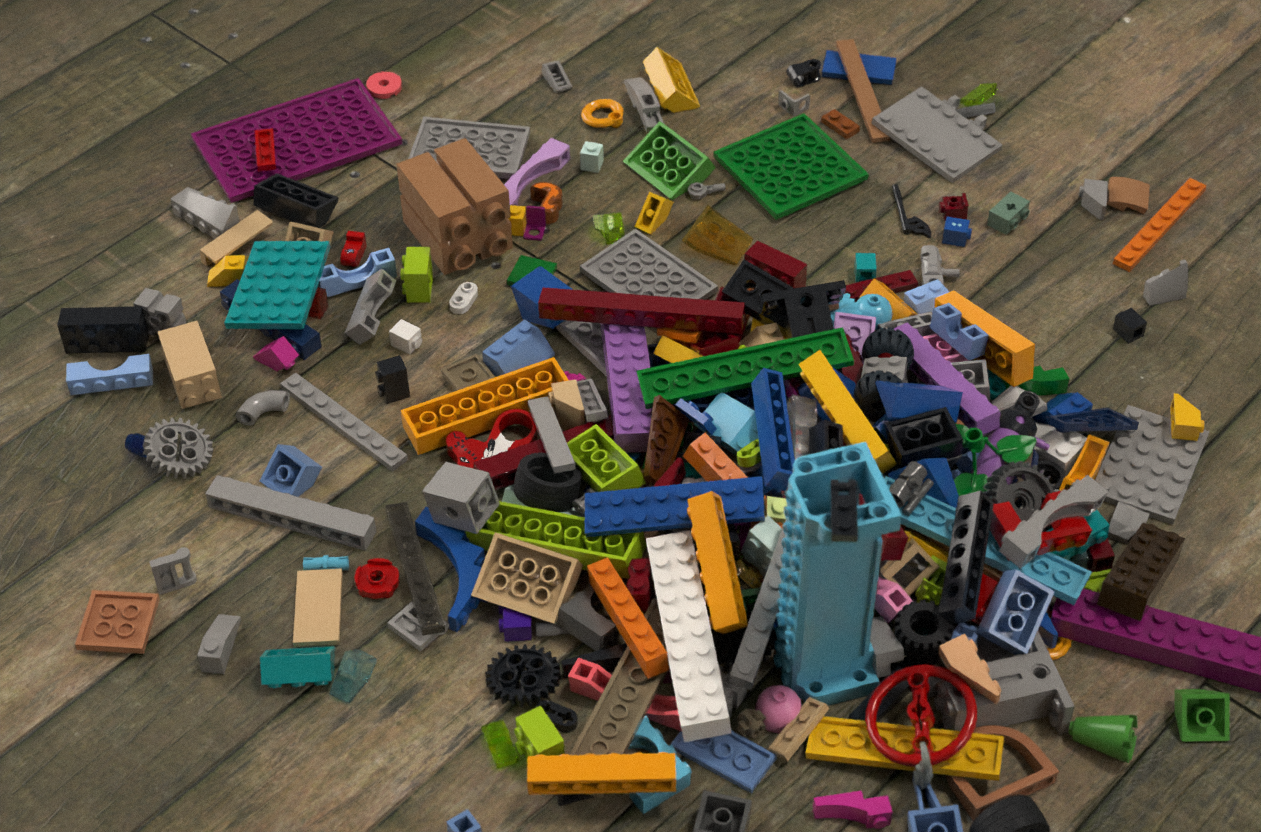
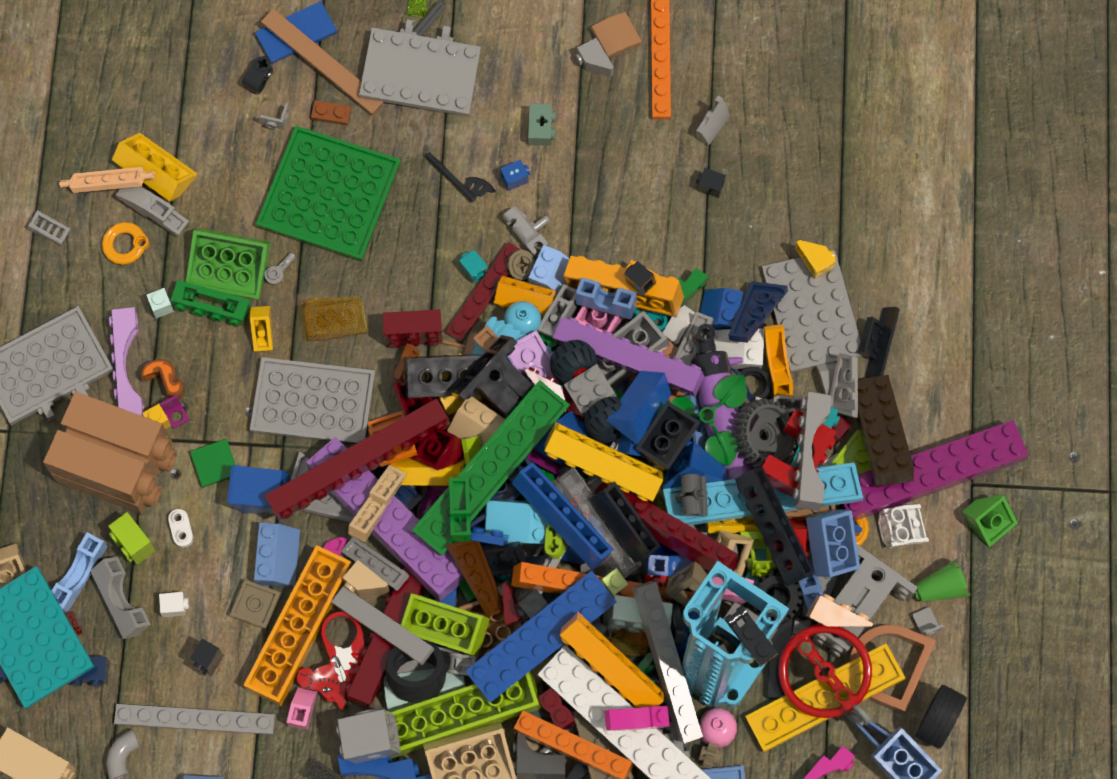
camera: 40 degrees left, 25 degrees up
dark pink slope [253,336,299,371] -> none
red leg [340,231,367,267] -> none
clear neon green slope [593,212,625,245] -> none
tan tile [768,697,829,761] -> none
dark red brick [939,193,969,221] -> none
none -> light nougat plate [59,167,155,193]
none -> green brick [170,280,252,327]
none -> bright pink slope [287,687,318,731]
none -> tan slope [348,465,406,542]
none -> green slope [449,477,471,542]
none -> dark tan gear [507,250,535,280]
none -> black brick [513,589,548,621]
none -> dark pink slope [604,706,670,731]
none -> black brick [624,261,656,296]
none -> light grey wing [830,353,858,418]
none -> black bracket [858,307,900,378]
none -> white slope [878,504,929,548]
none -> light grey bracket [912,607,944,637]

